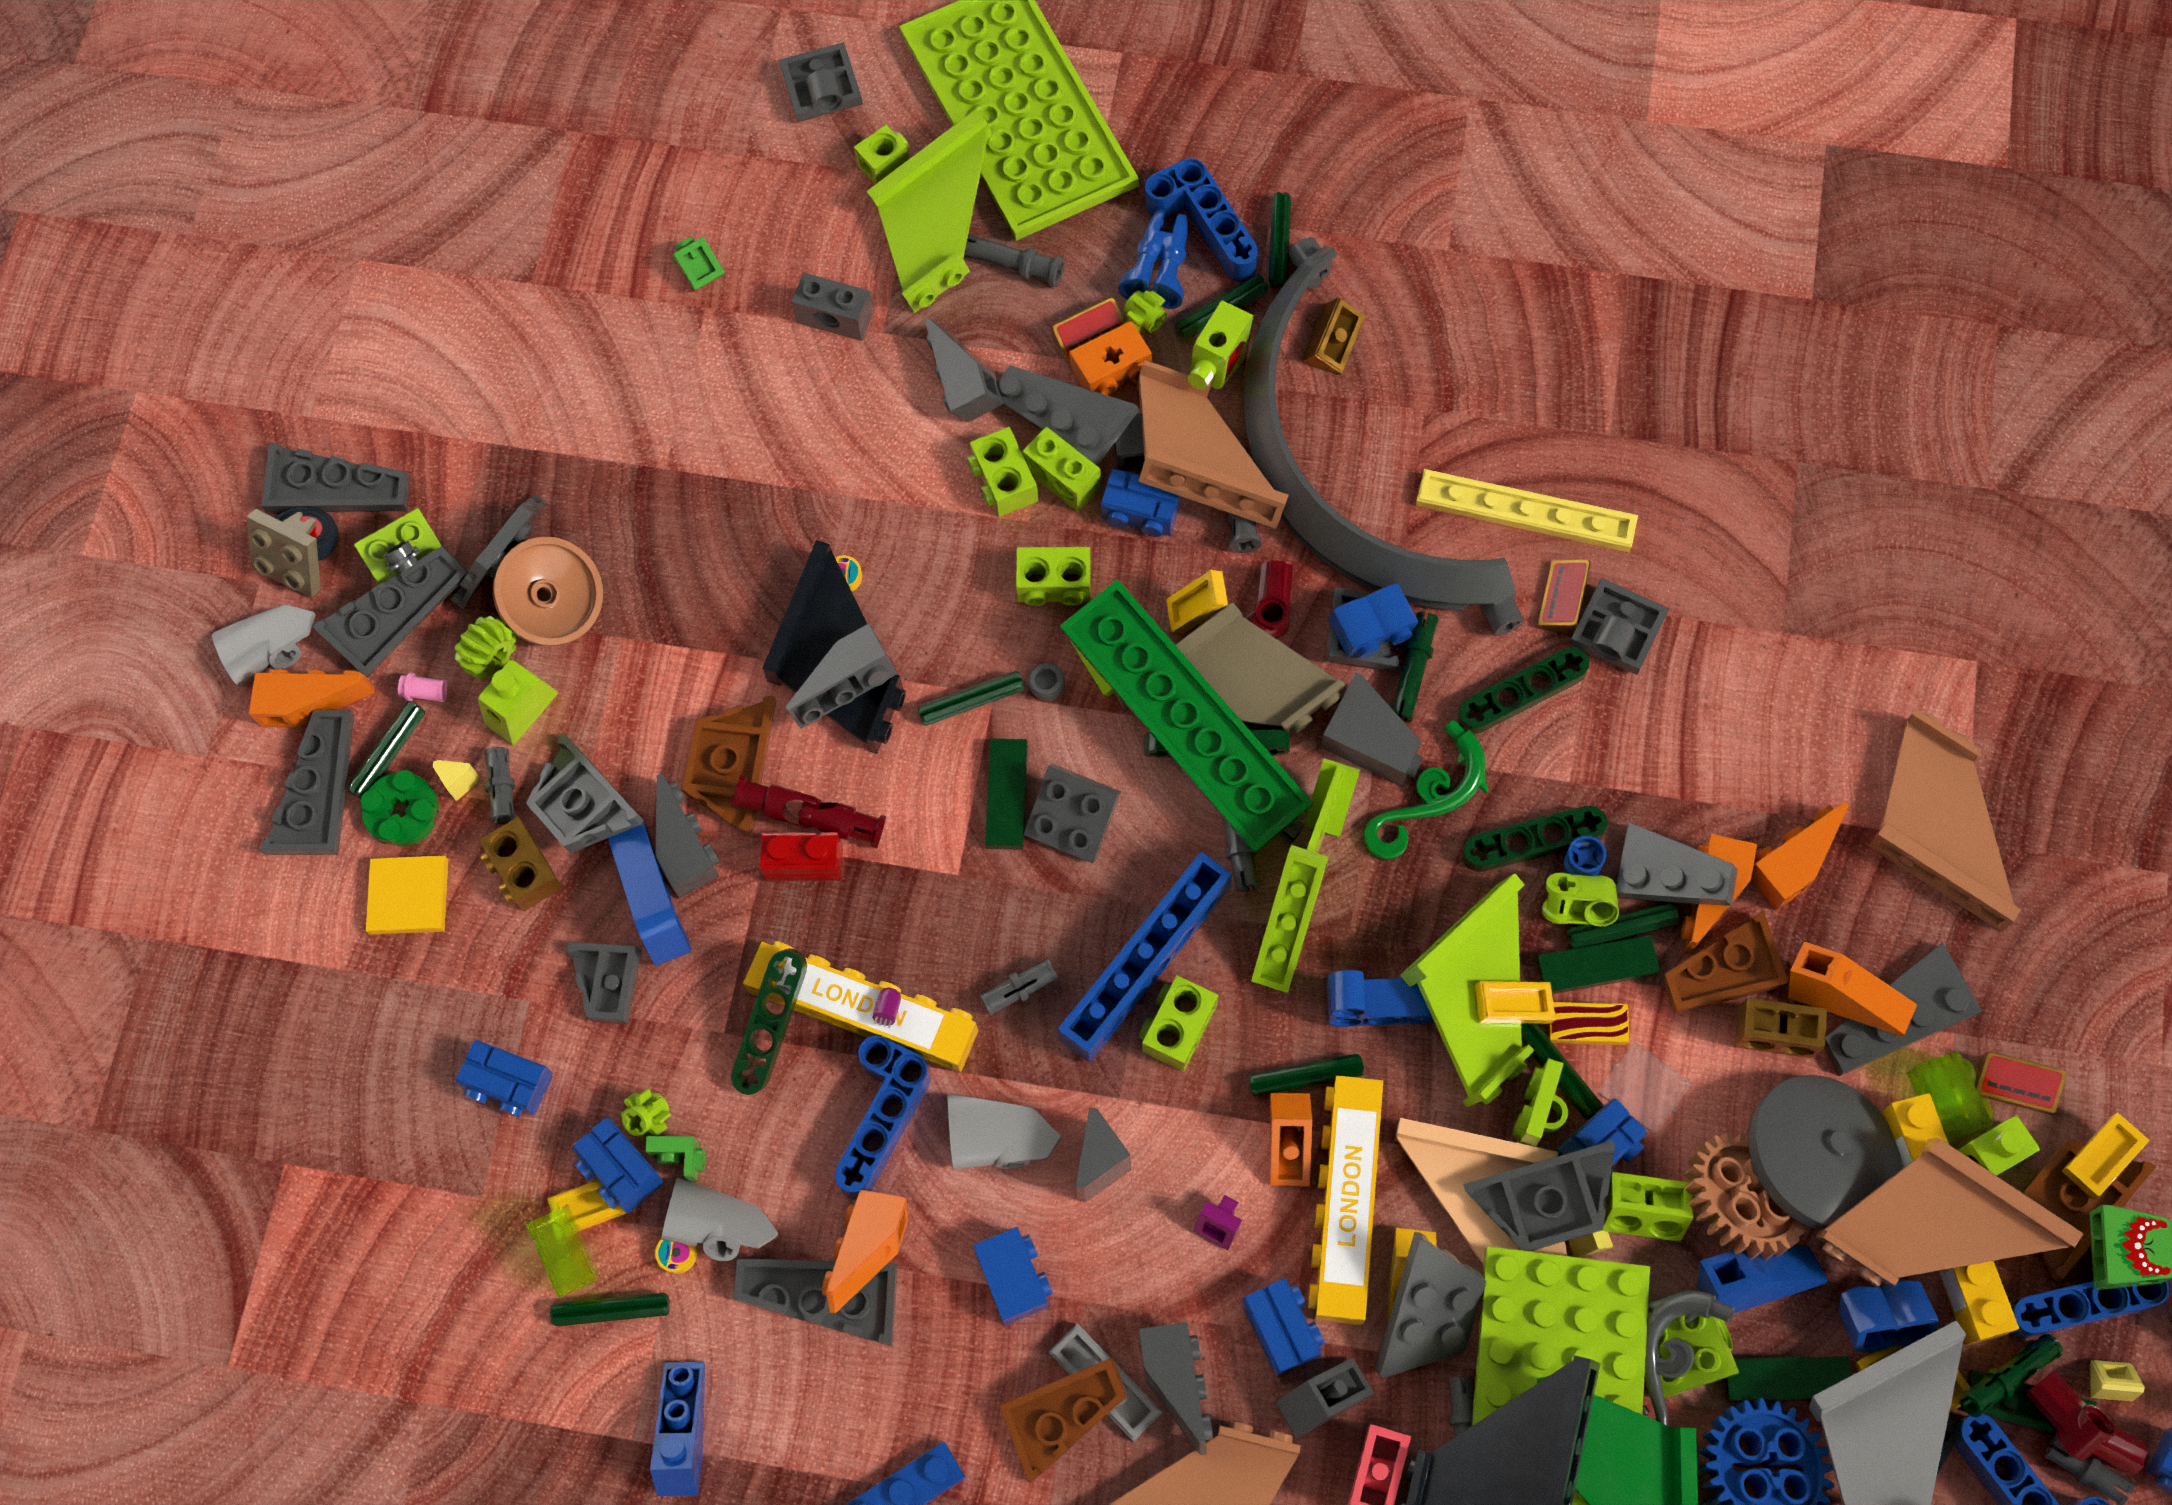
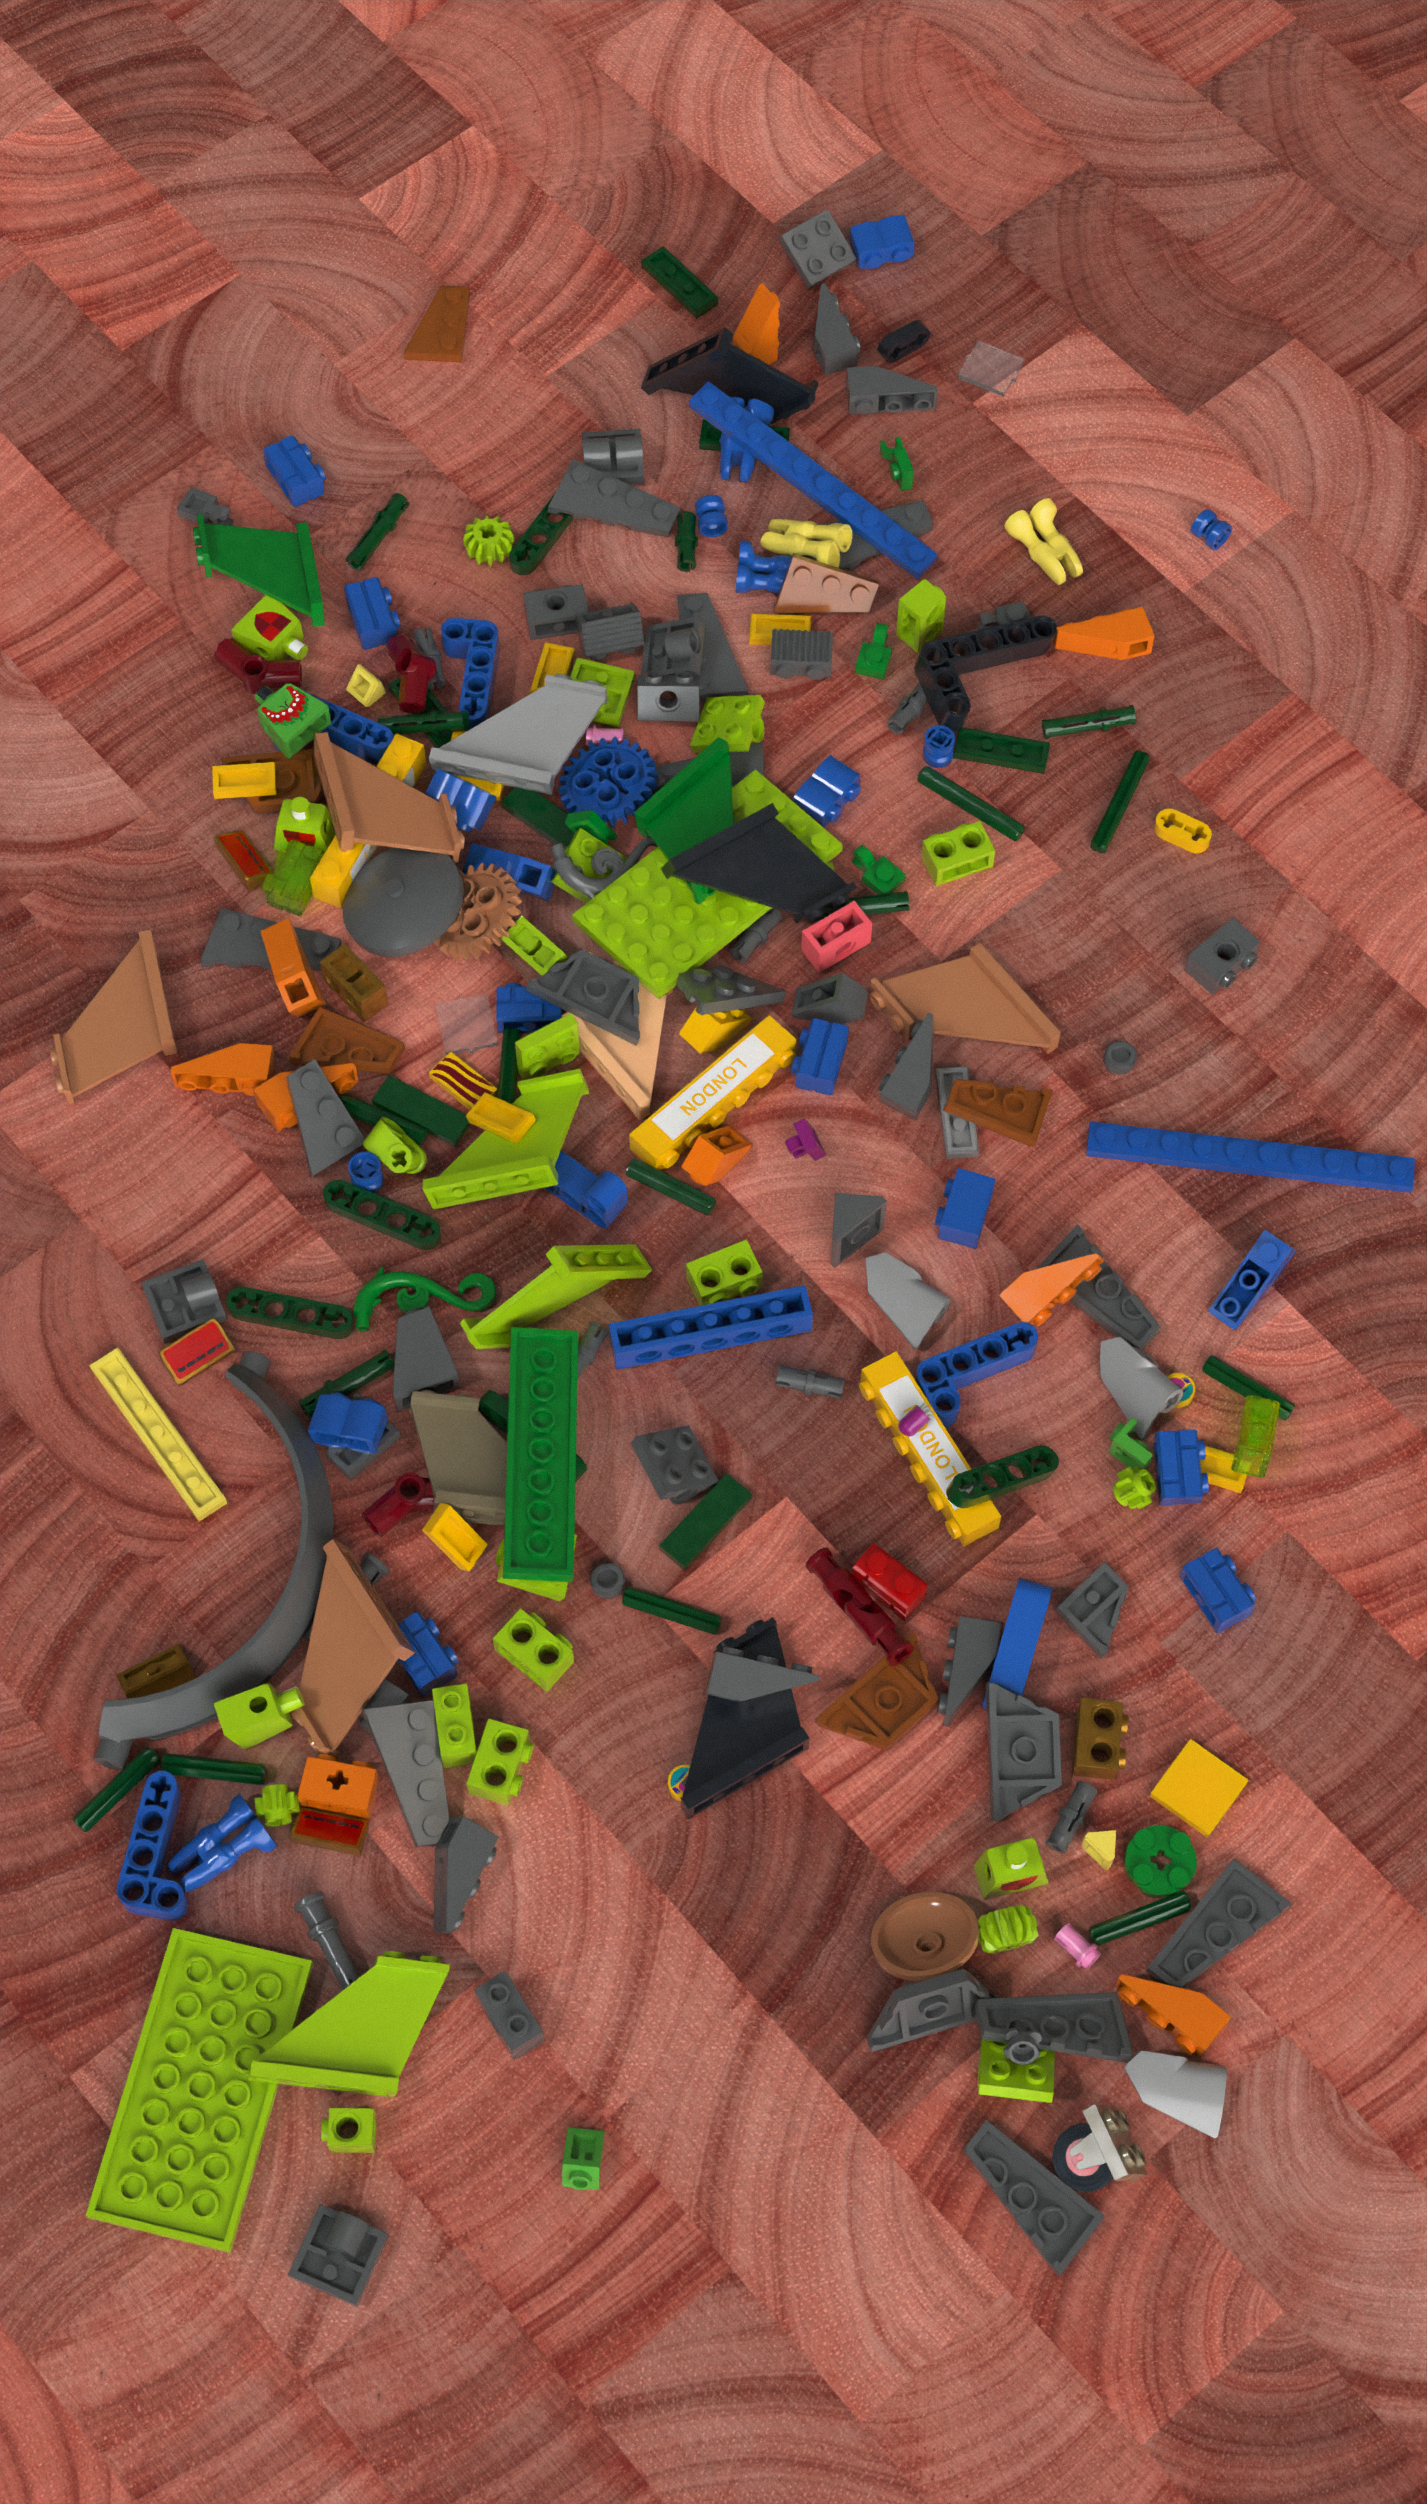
camera: 145 degrees left, 5 degrees down
none -> green plate [565,810,617,846]

